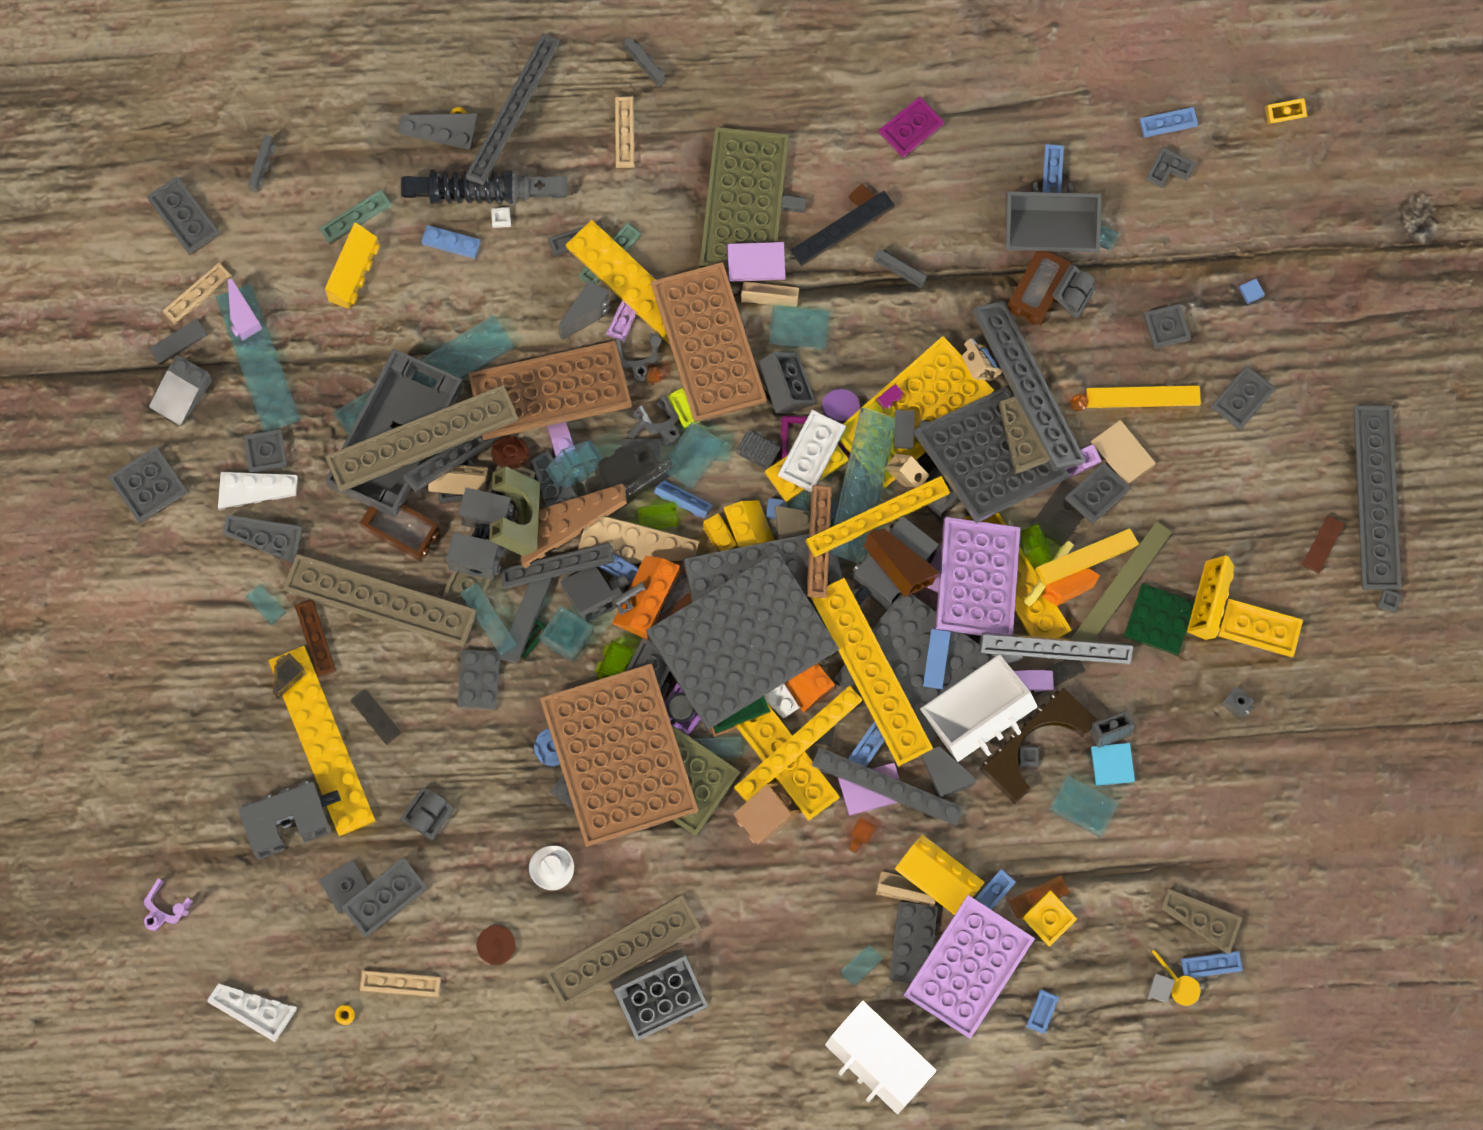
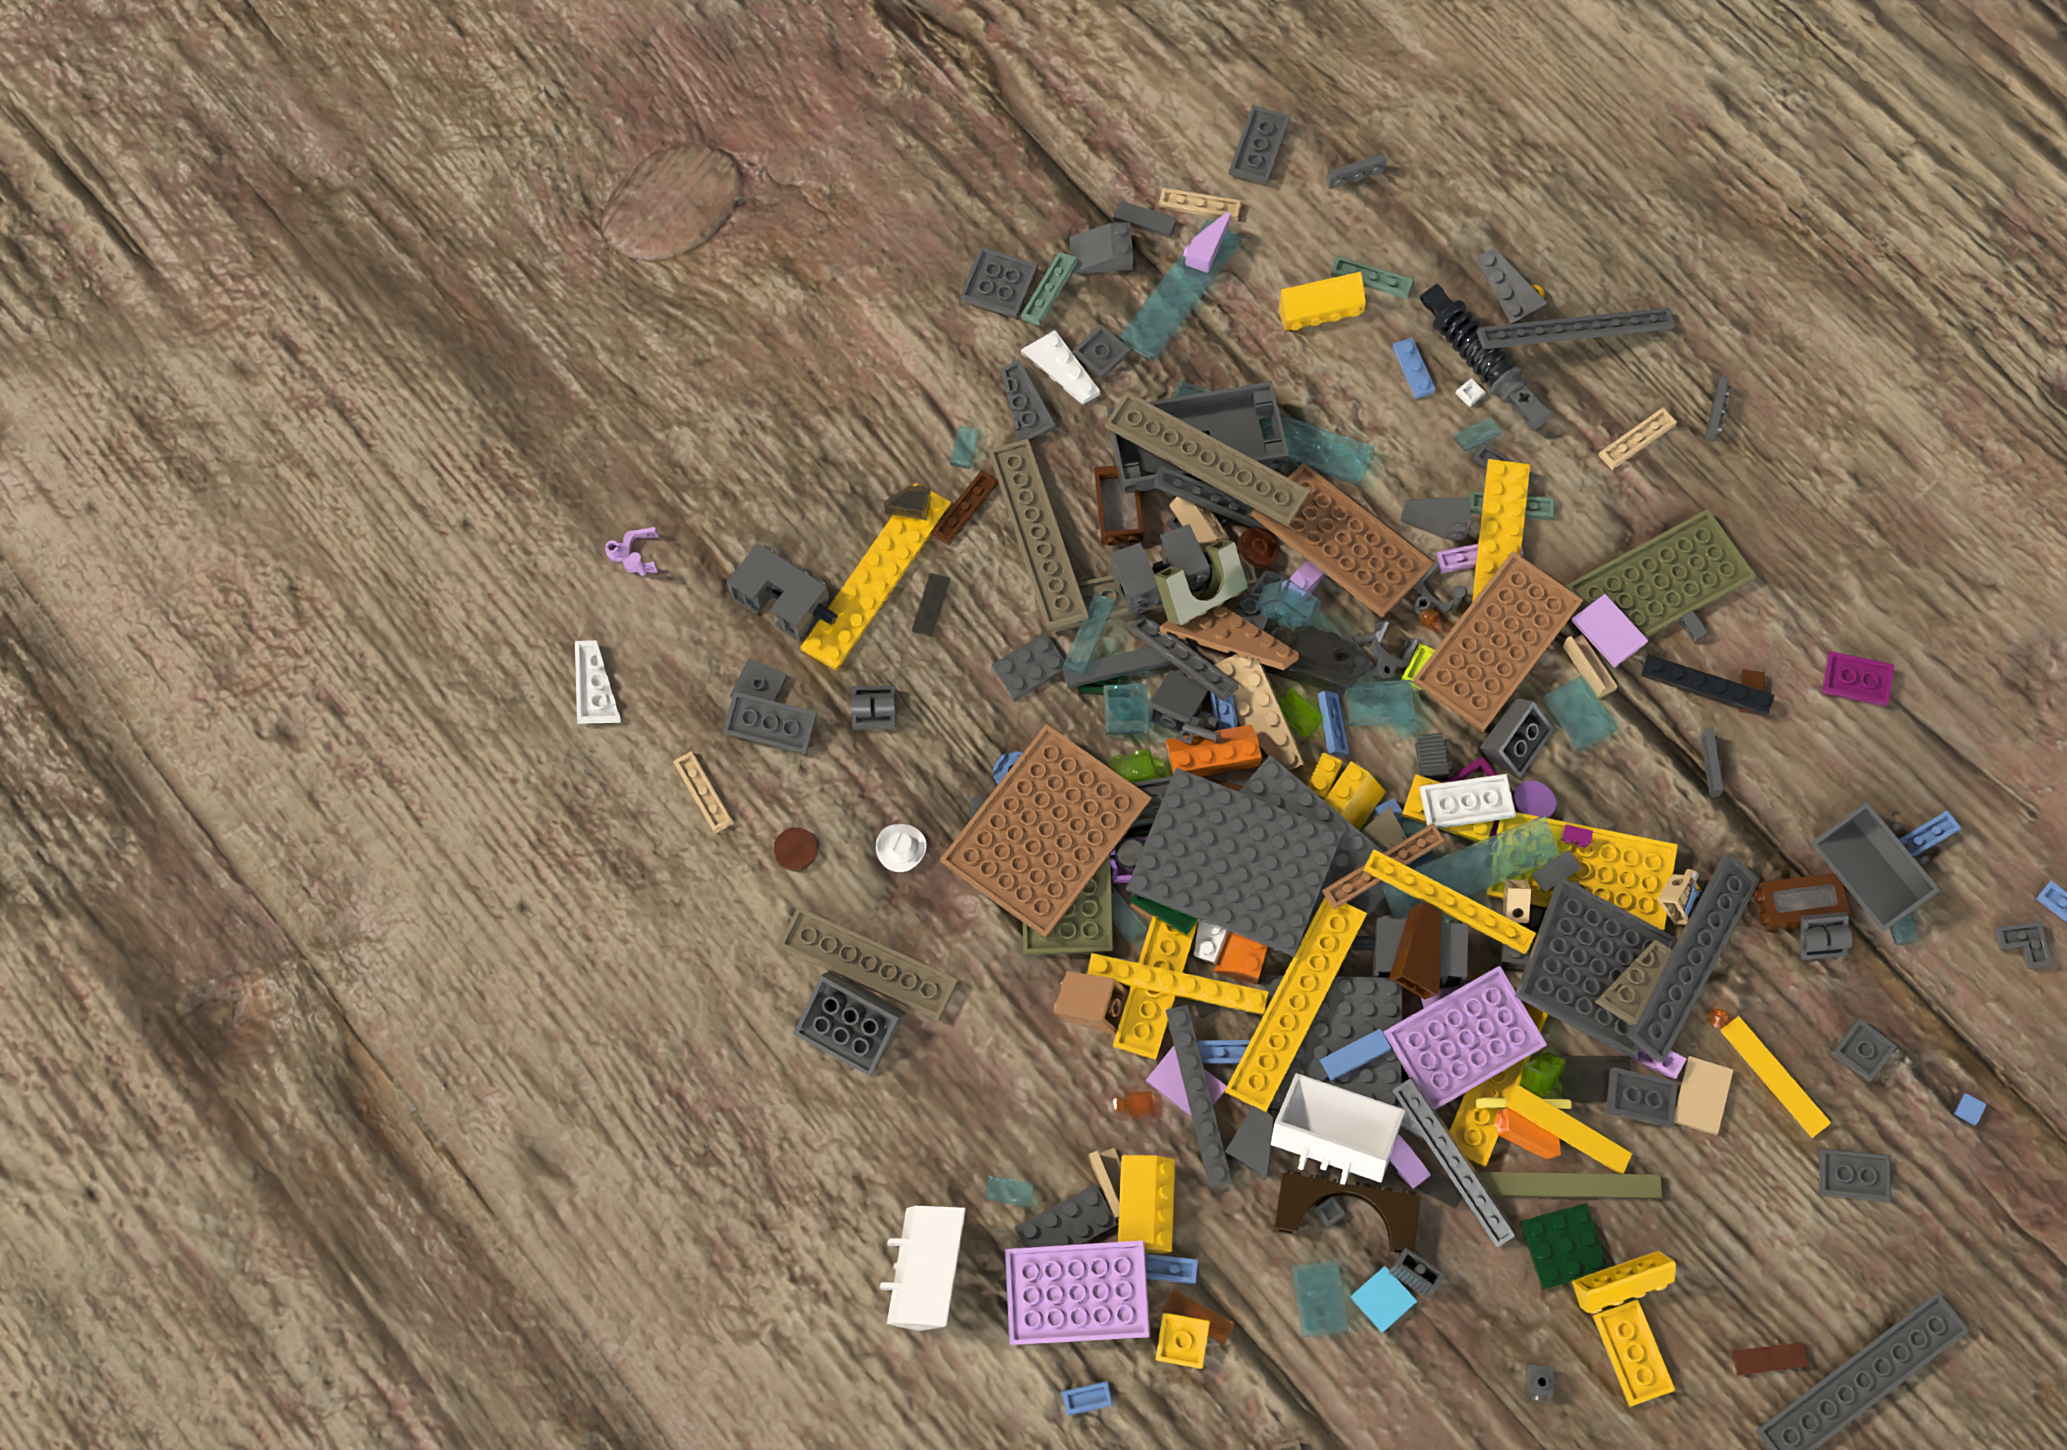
camera: 60 degrees right, 5 degrees down
yellow plate [335,1005,355,1025] -> none
none -> sand green plate [1021,252,1078,326]
none -> clear light blue tile [1454,418,1501,452]

